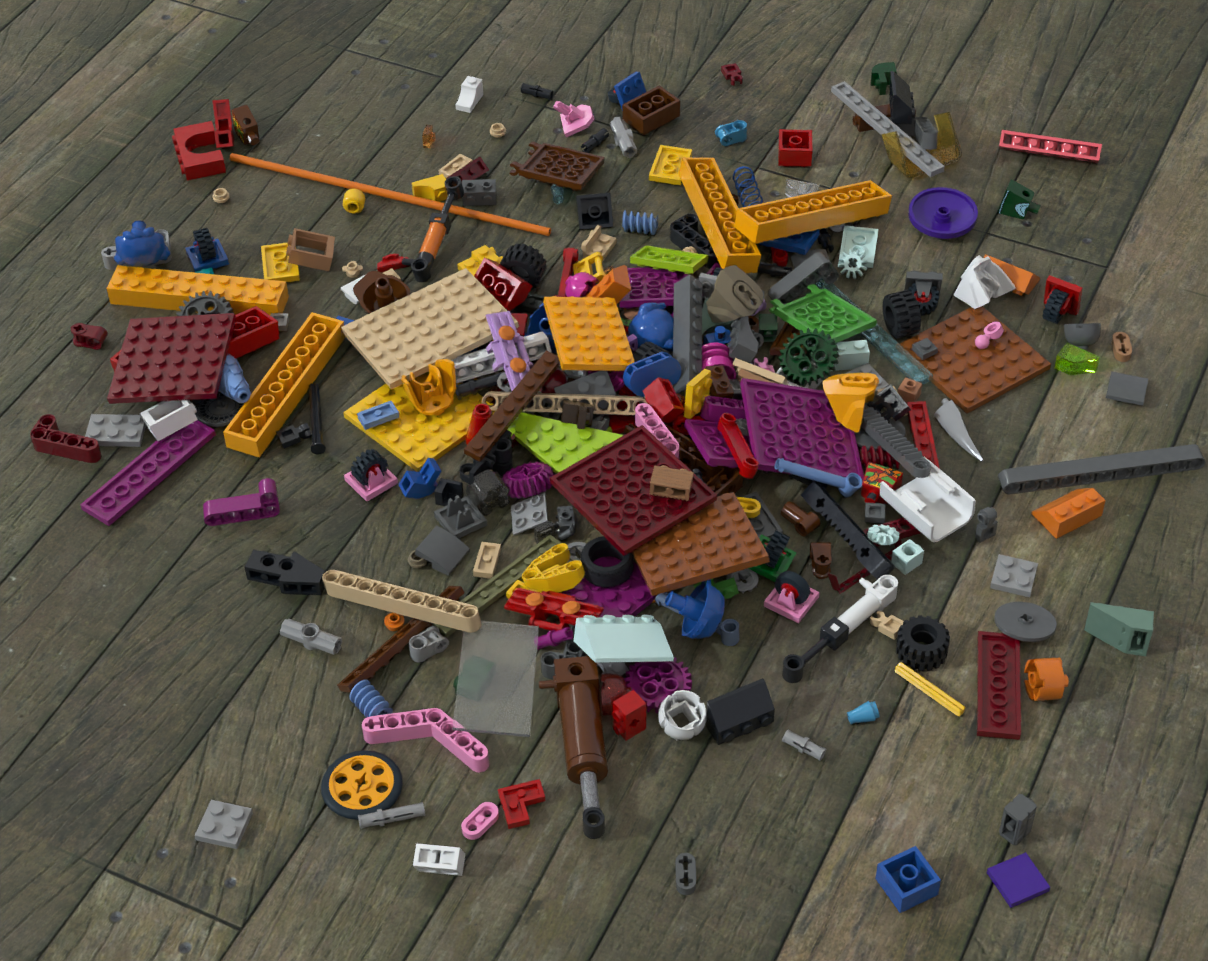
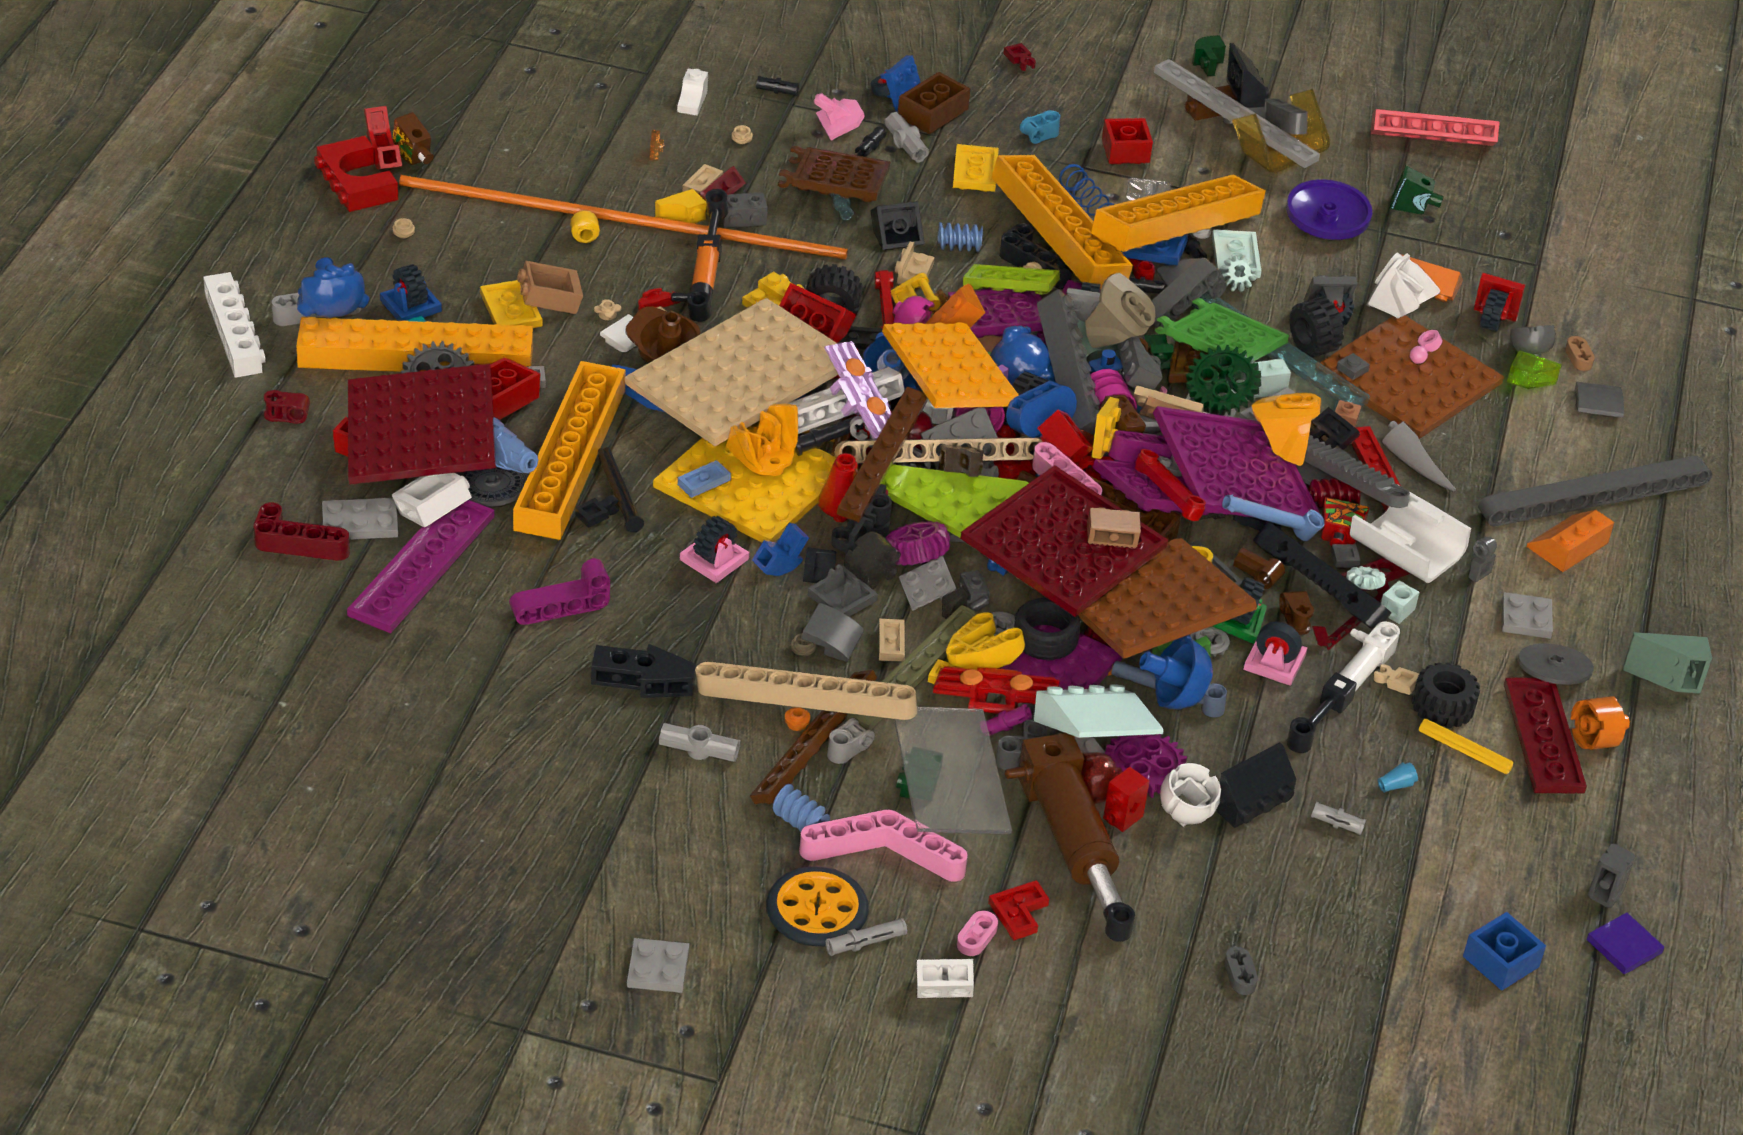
camera: 15 degrees left, 5 degrees down
none -> white brick [203,272,265,378]

